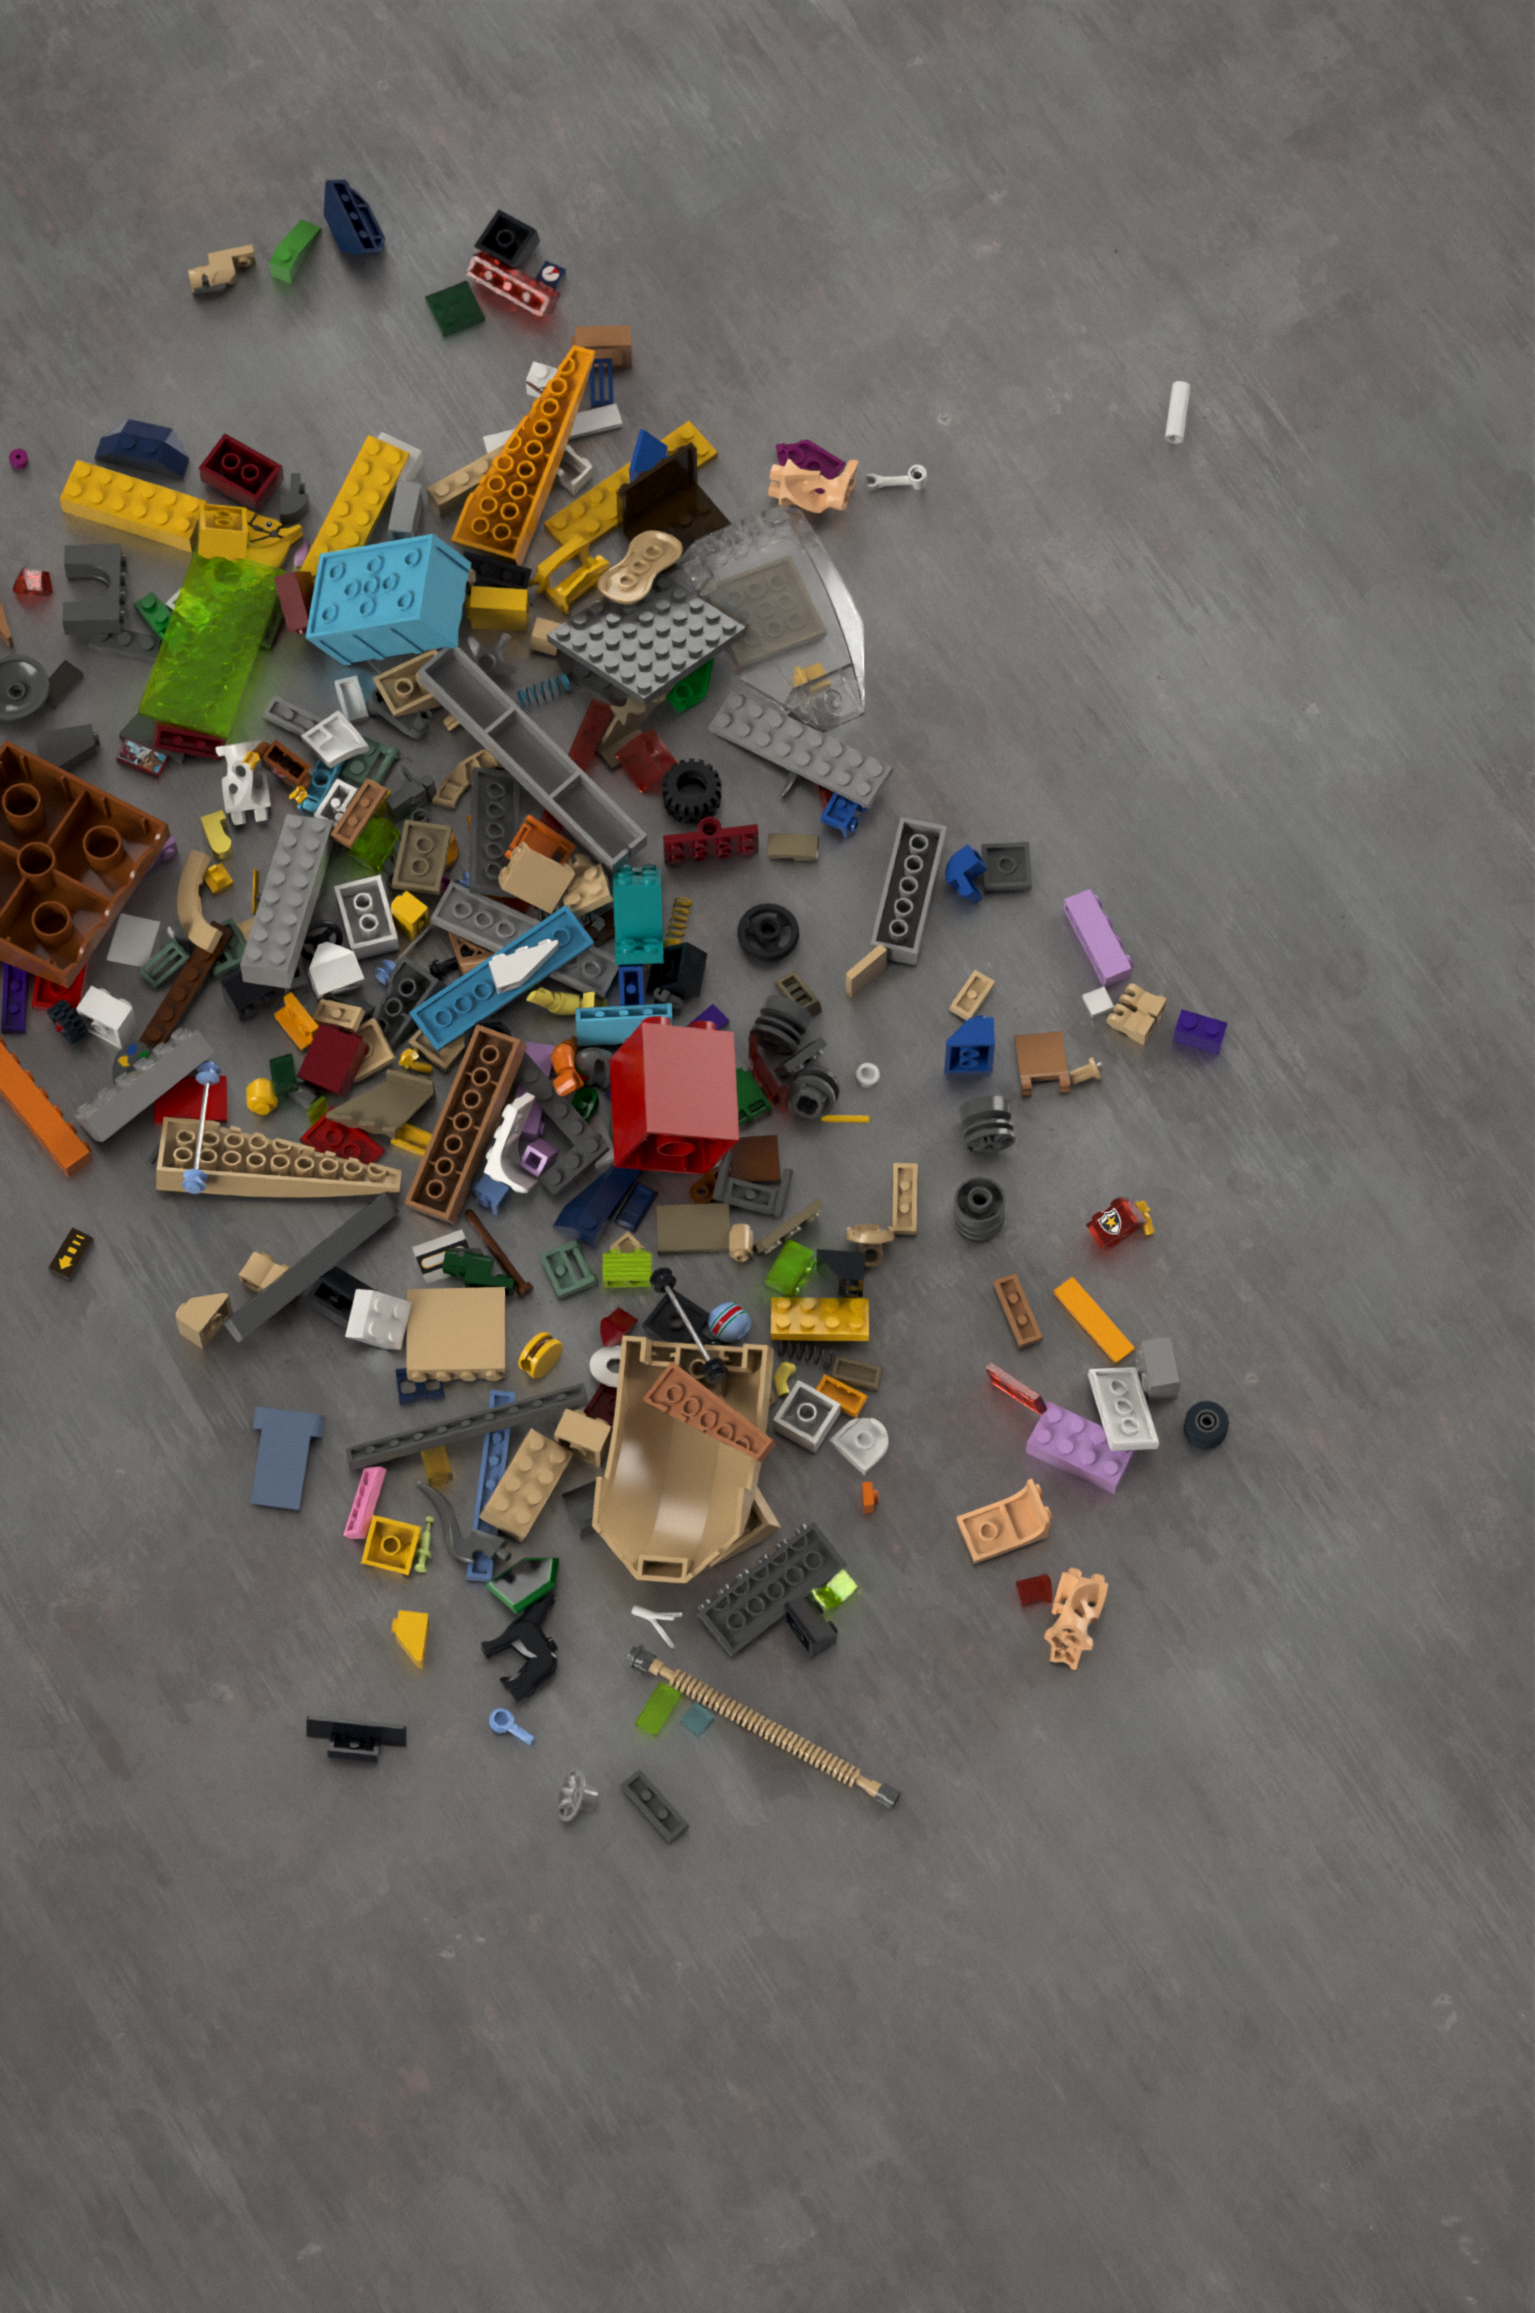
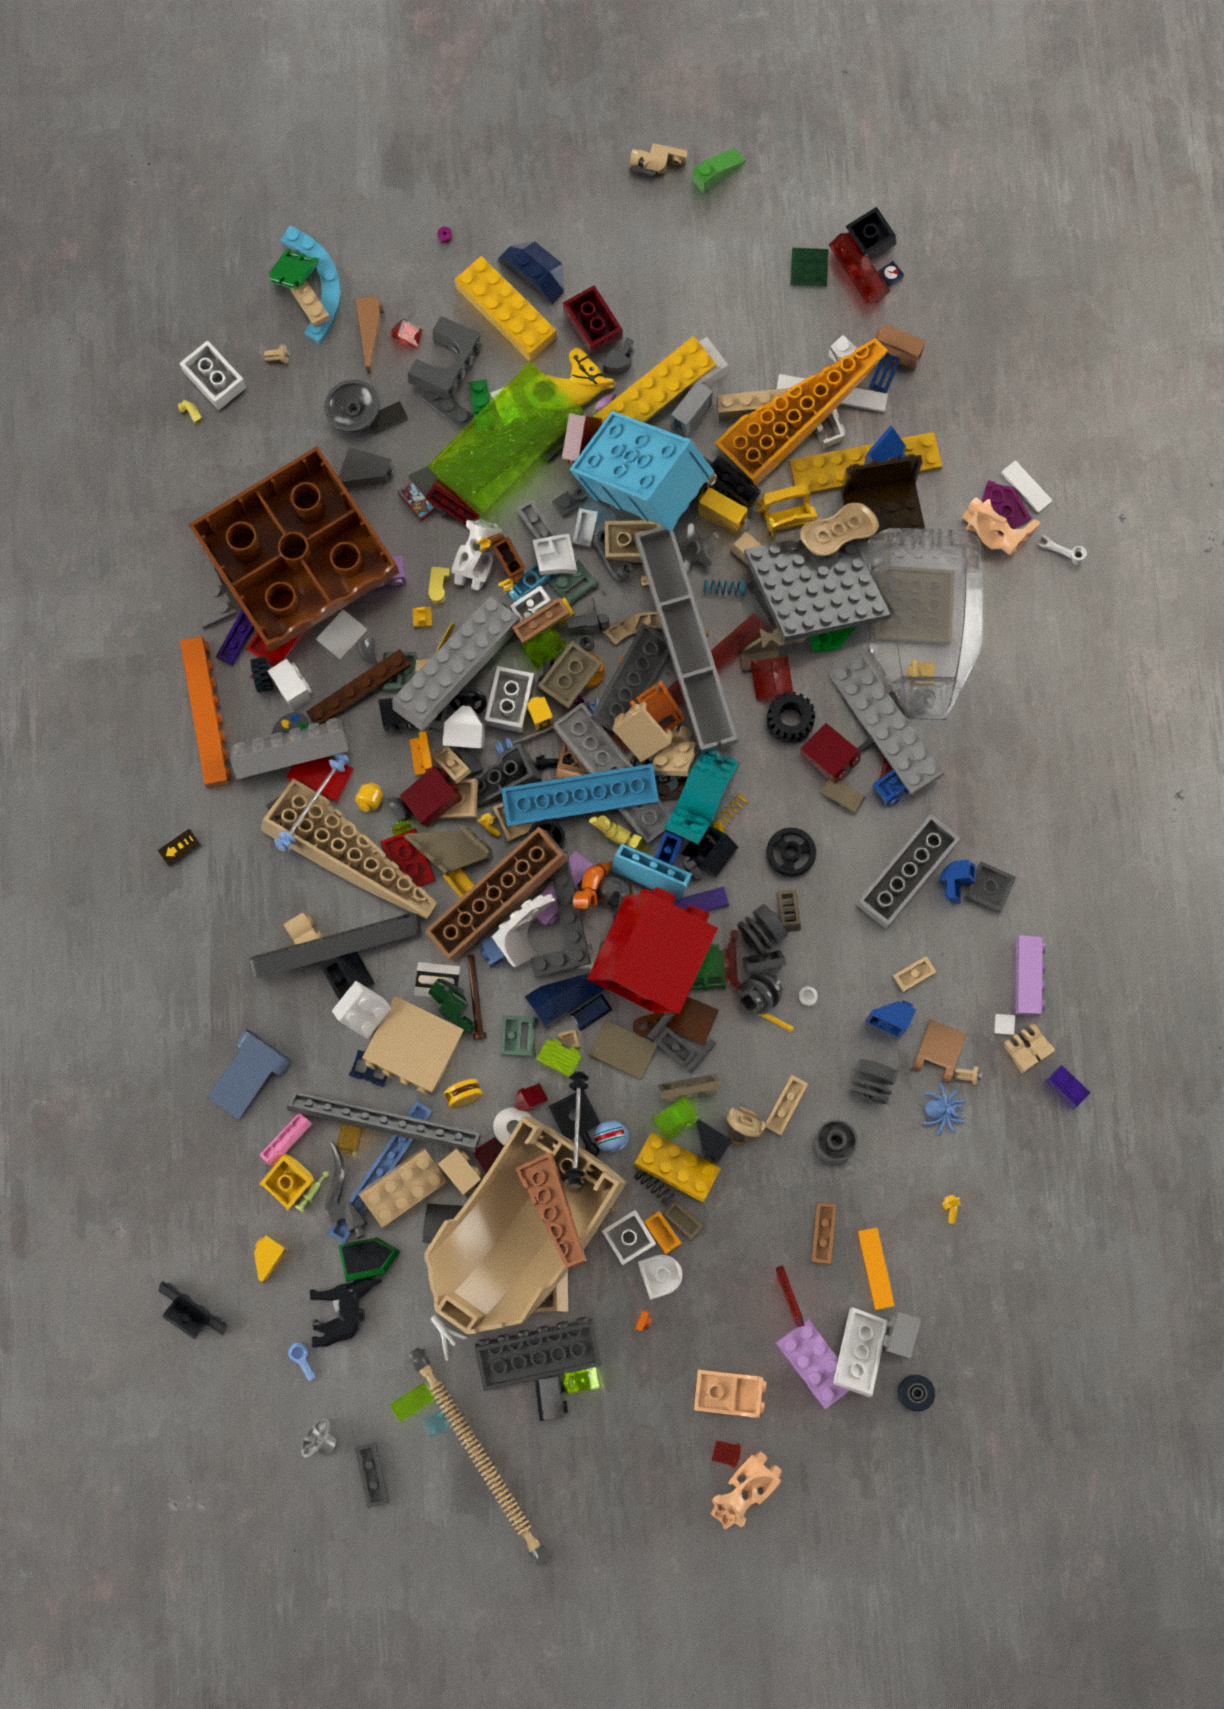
camera: 30 degrees right, 10 degrees up
sand green tile [139,939,190,988] -> none
tan slope [176,1293,233,1349] -> none
tan tile [177,850,223,954] -> none
yellow slope [198,503,248,561] -> none
clear green tile [269,1053,299,1097] -> none
dark blue wedge [324,180,386,255] -> none
white slope [489,939,559,994] -> none
lavender brick [519,1138,560,1177] -> none
green plate [571,1087,599,1124] -> none
dark red plate [663,817,759,865] -> none
tan brick [729,1224,754,1262] -> none
light yellow arm [773,1361,796,1398] -> none
tan tile [845,944,887,998] -> none
clear red brick [1086,1197,1147,1250] -> none
none -> dark grey plate [552,487,587,518]
none -> dark red brick [800,723,861,784]
none -> medium blue animal [923,1083,966,1136]
none -> white tile [1001,460,1053,514]

